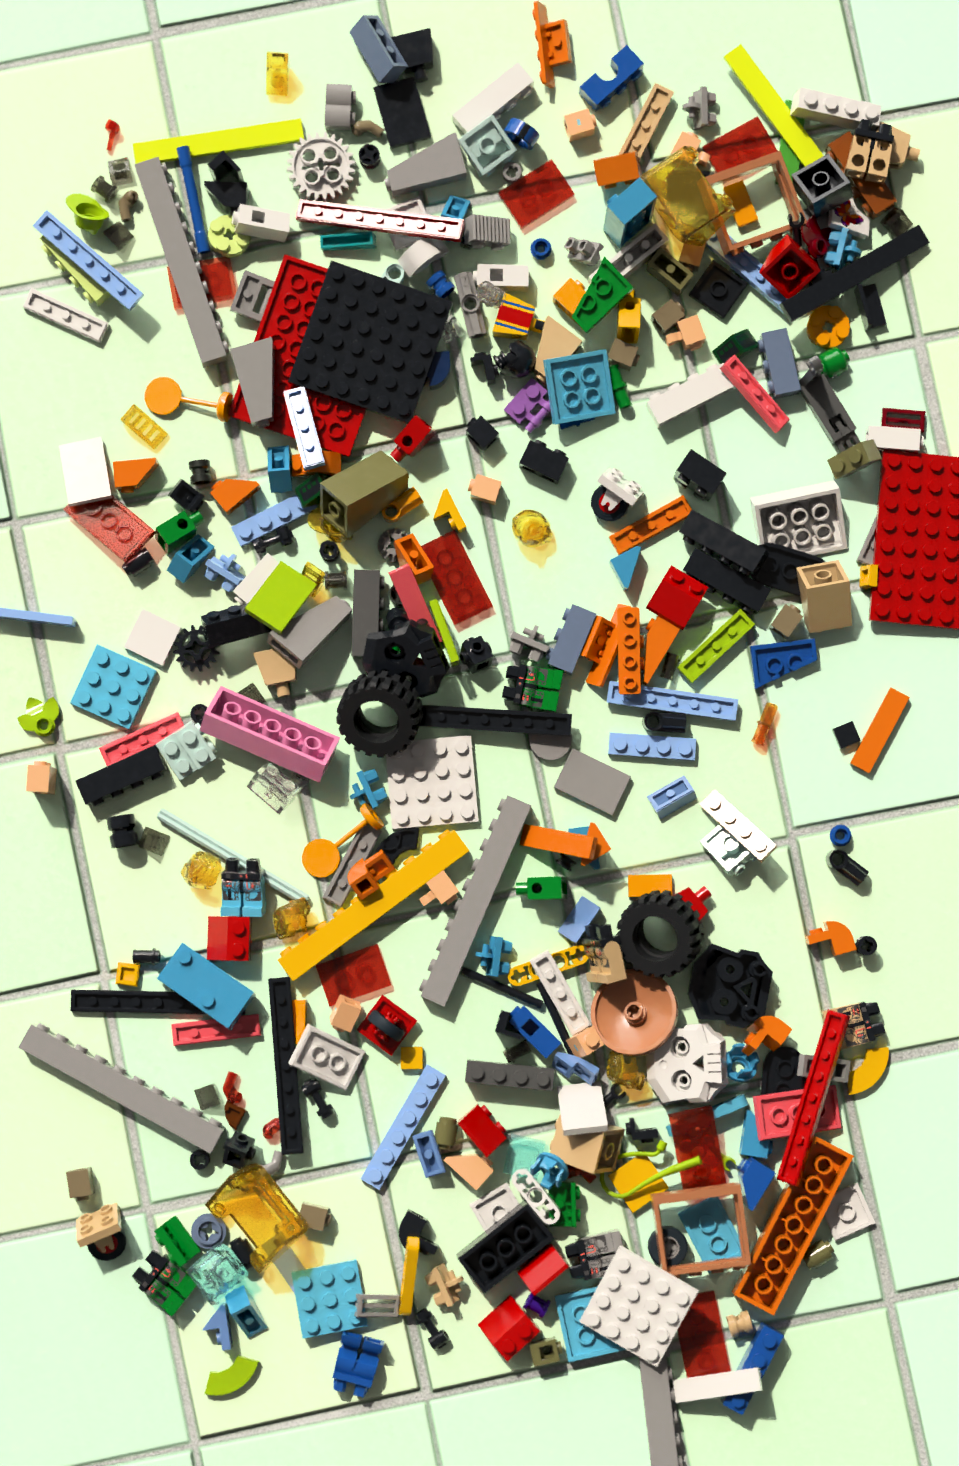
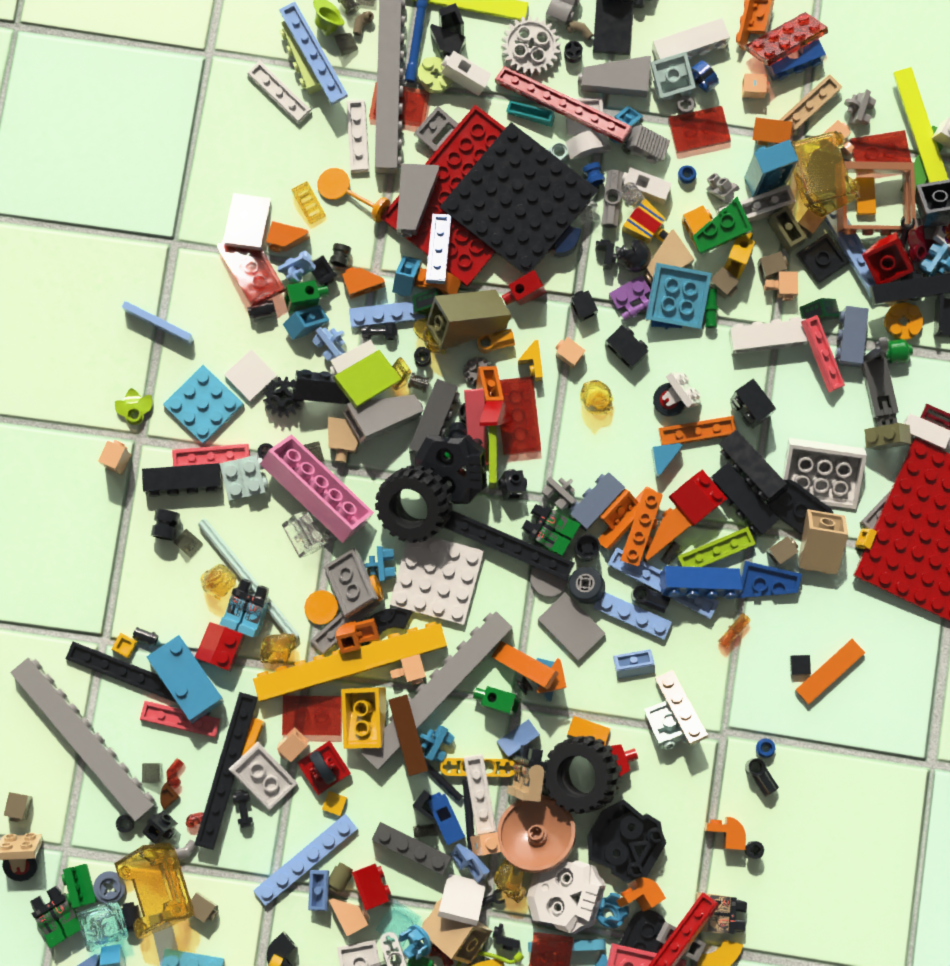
camera: 20 degrees right, 5 degrees down
none -> light blue hips [277,251,316,283]
none -> light grey tile [324,548,378,618]
none -> yellow slope [341,687,387,749]
none -> white tile [346,99,369,173]
none -> reddish brown tile [388,694,428,776]
none -> slope [479,401,513,426]
none -> black wheel [569,567,605,604]
none -> black wheel [574,534,600,562]
none -> blue brick [660,566,742,599]
none -> clear red plate [745,12,828,67]

